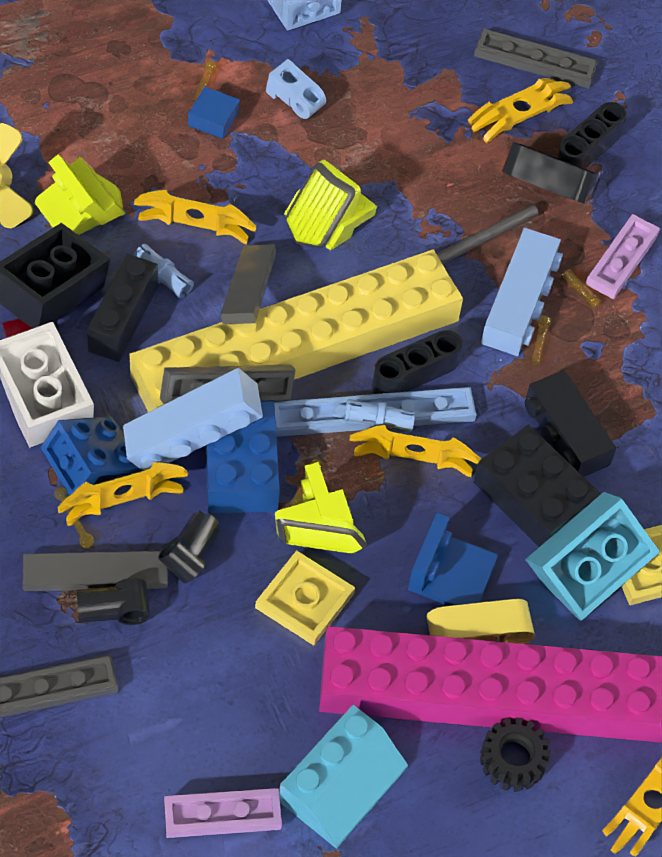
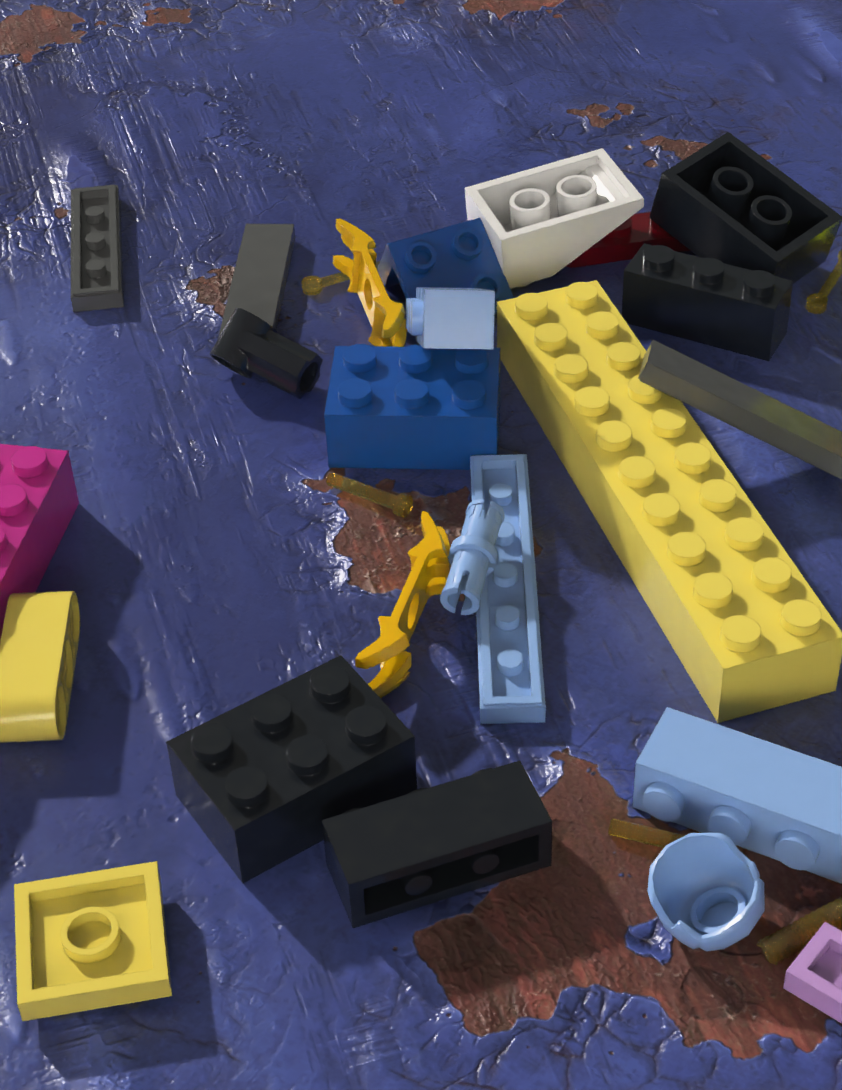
camera: 105 degrees right, 15 degrees down
black piece [76,578,150,625] -> none
light blue pin [133,244,194,299] -> none
dark grey tile [160,365,296,404] -> none
light yellow tile [255,550,355,646] -> none
neon yellow piece [274,462,367,553] -> none
black beam [372,330,462,394] -> none
blue bracket [408,513,498,606] -> none
medium azure slope [525,492,660,621] -> none
none -> light blue hair [647,833,765,952]

